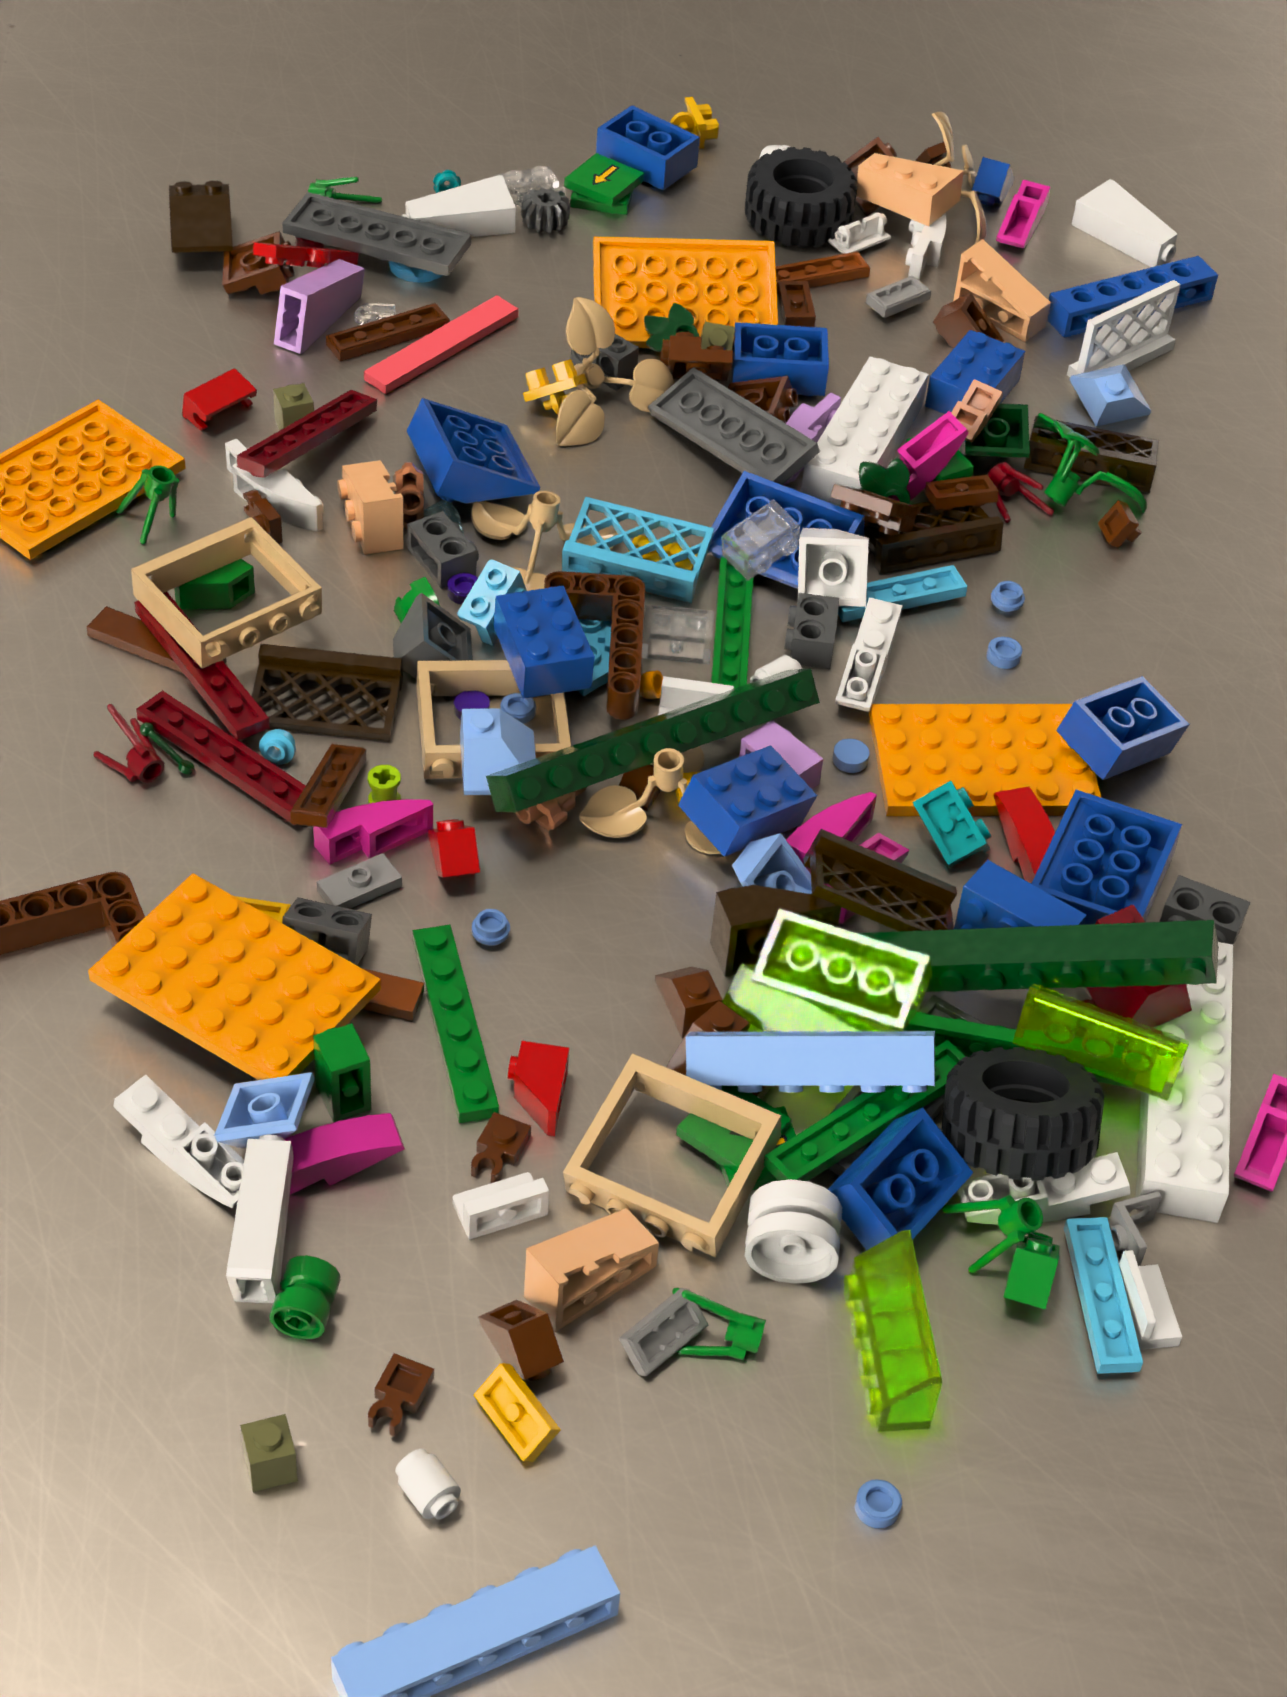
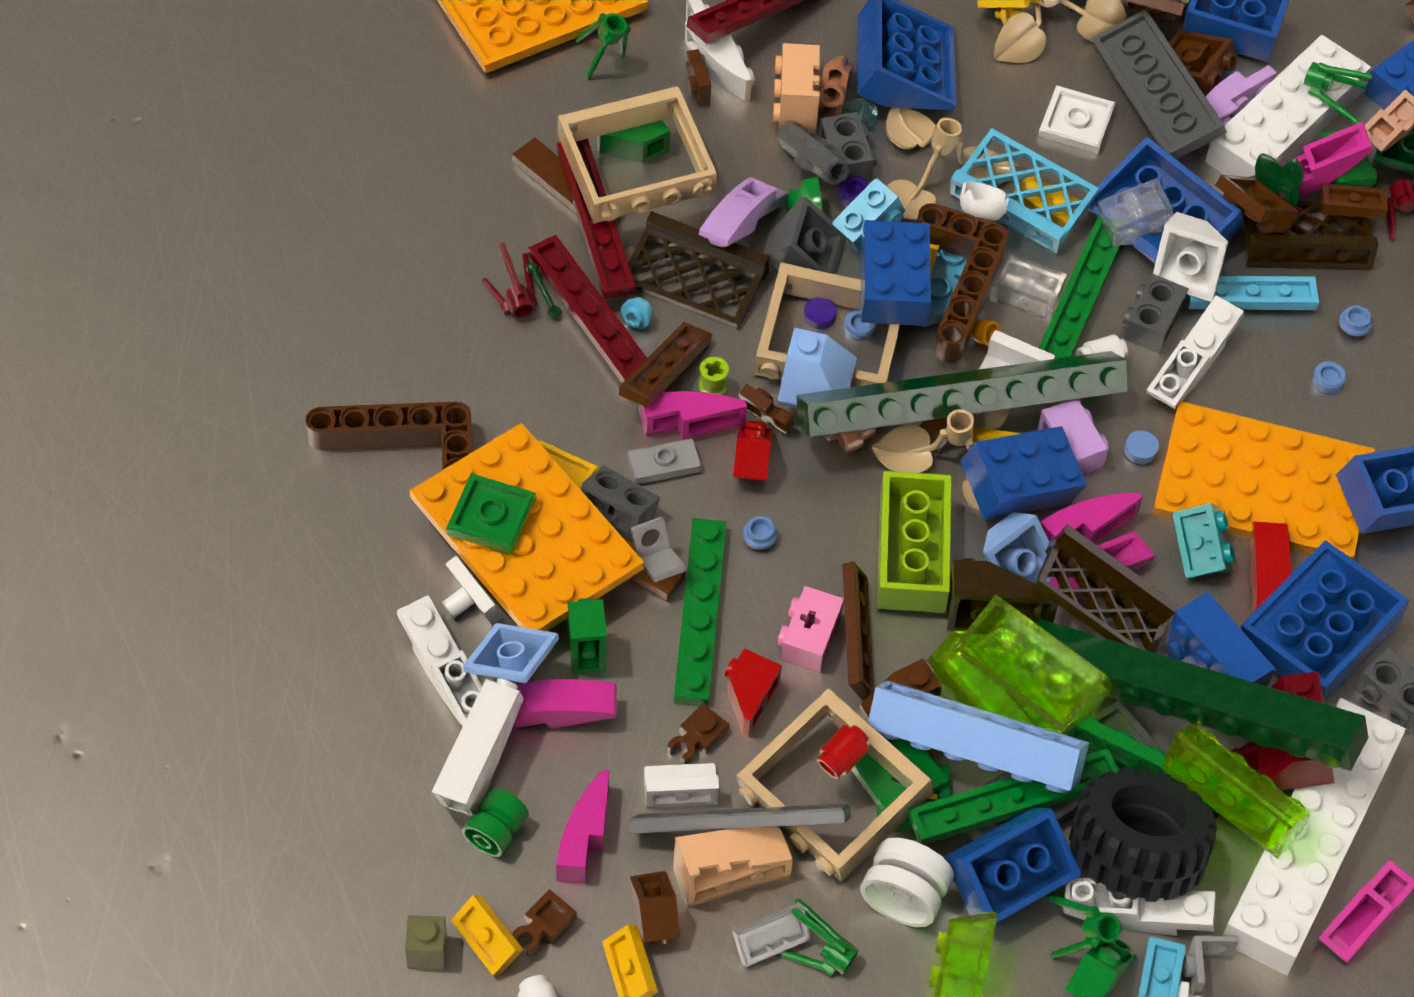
camera: 20 degrees right, 10 degrees up
reddish brown slope [655,966,723,1038] -> none
none -> white tile [442,556,503,625]
none -> green tile [446,473,536,555]
none -> yellow plate [451,895,524,976]
none -> dark pink slope [556,770,609,883]
none -> tile [628,803,851,834]
none -> light grey bracket [631,517,686,582]
none -> lavender slope [698,177,788,247]
none -> reddish brown plate [739,384,794,434]
none -> dark grey piece [777,121,850,186]
none -> bright pink brick [777,586,844,672]
none -> red brick [816,725,870,779]
none -> reddish brown tile [842,561,874,700]
none -> lime brick [876,471,951,613]
none -> white hair [960,182,1009,221]
none -> white tile [1038,85,1115,154]
none -> green plant [1304,62,1373,124]

